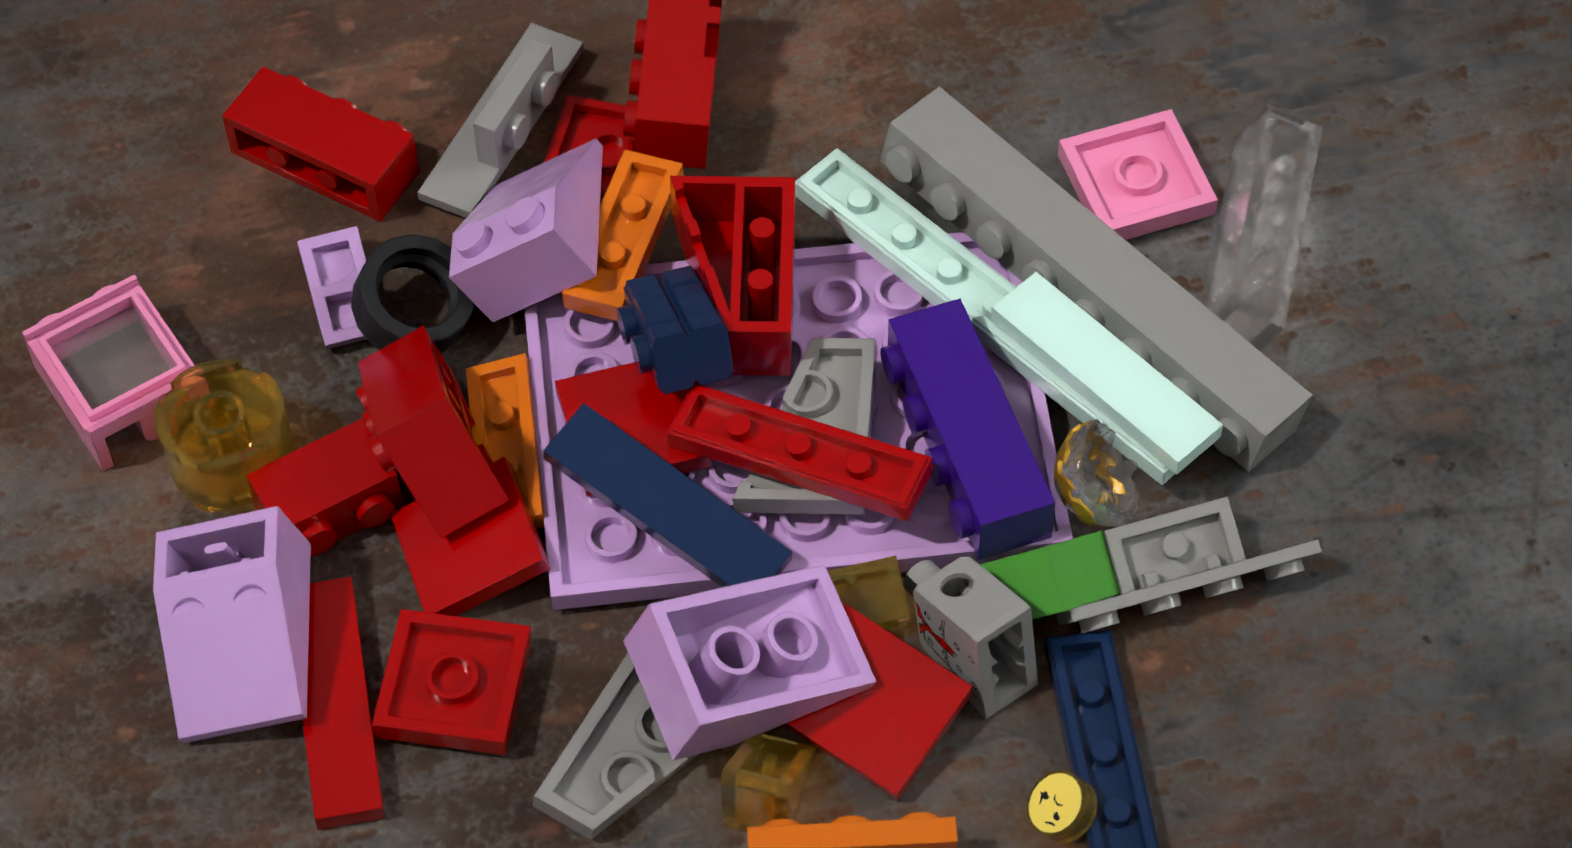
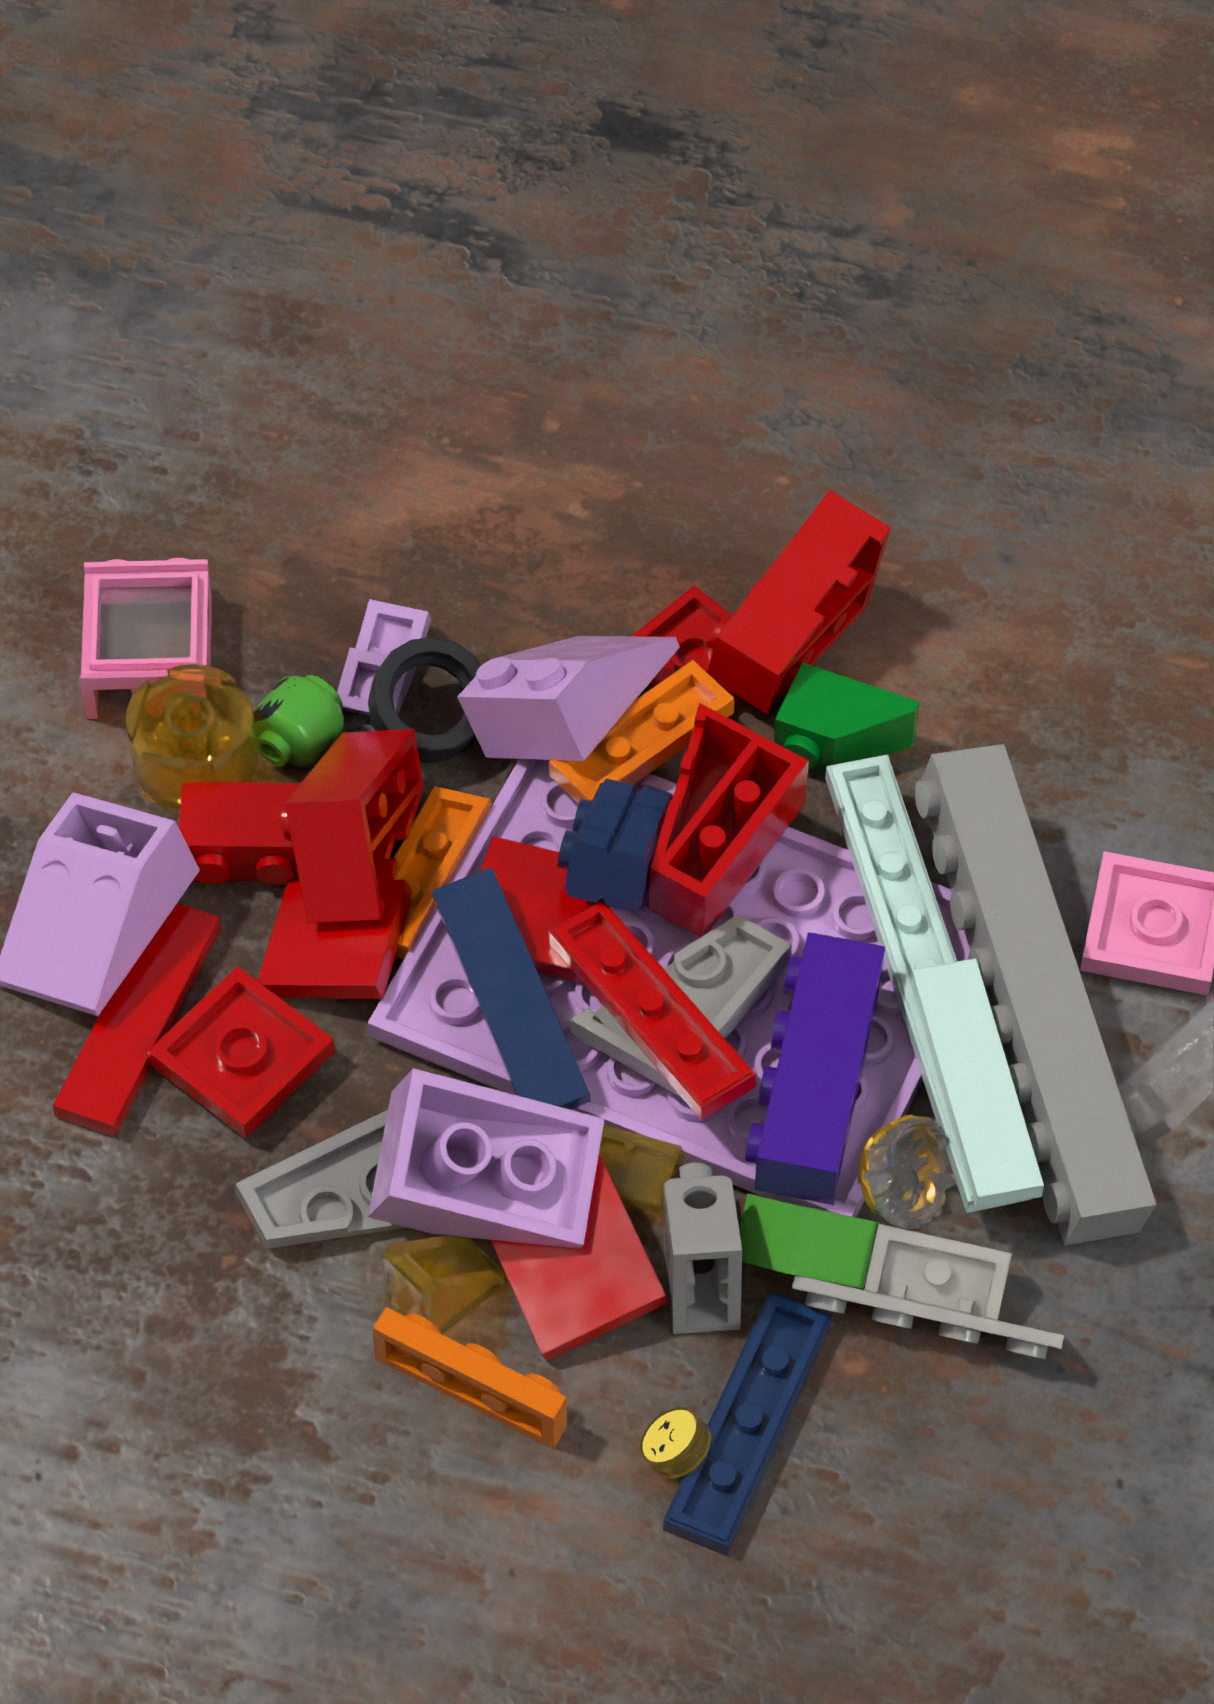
camera: 30 degrees right, 0 degrees up
red brick [222,66,420,222] -> none
light grey bracket [418,23,584,218] -> none
none -> bright green head [251,675,344,768]
none -> green slope [774,663,920,773]

